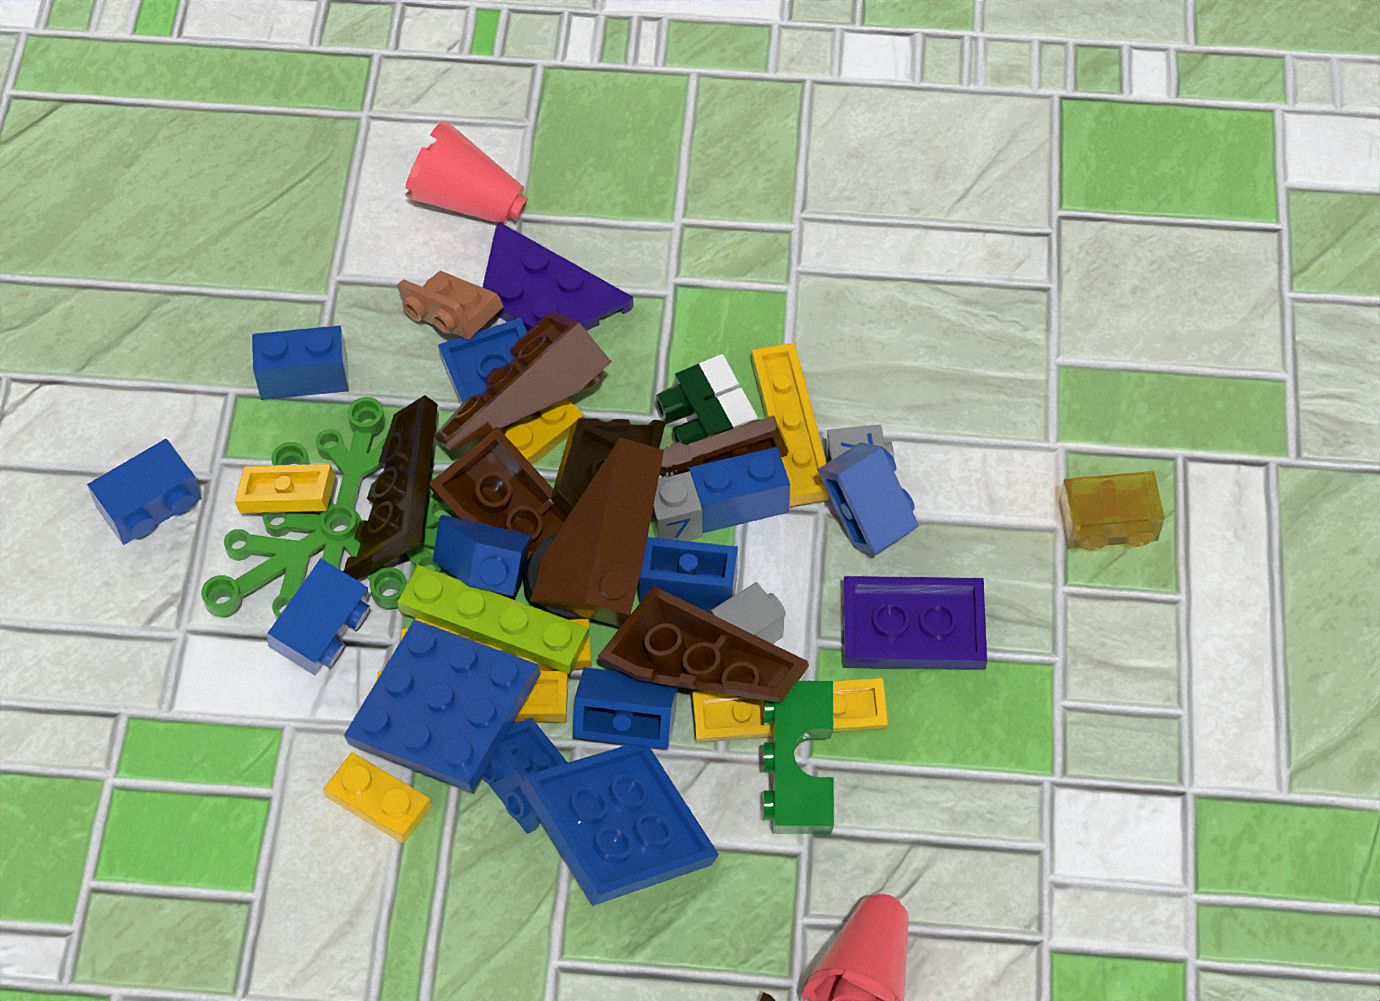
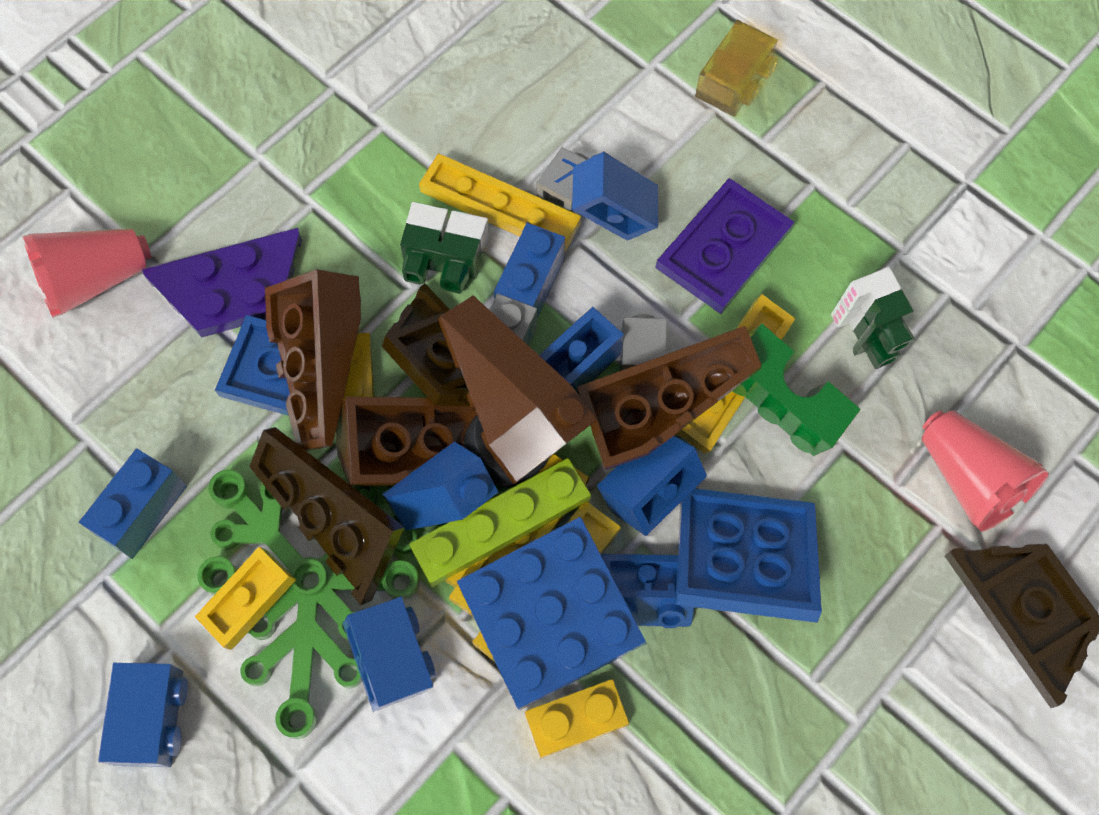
camera: 55 degrees left, 10 degrees up
nougat bracket [397,270,504,340] -> none
reddish brown hinge [660,415,789,477] -> none
none -> dark green hips [830,267,915,369]

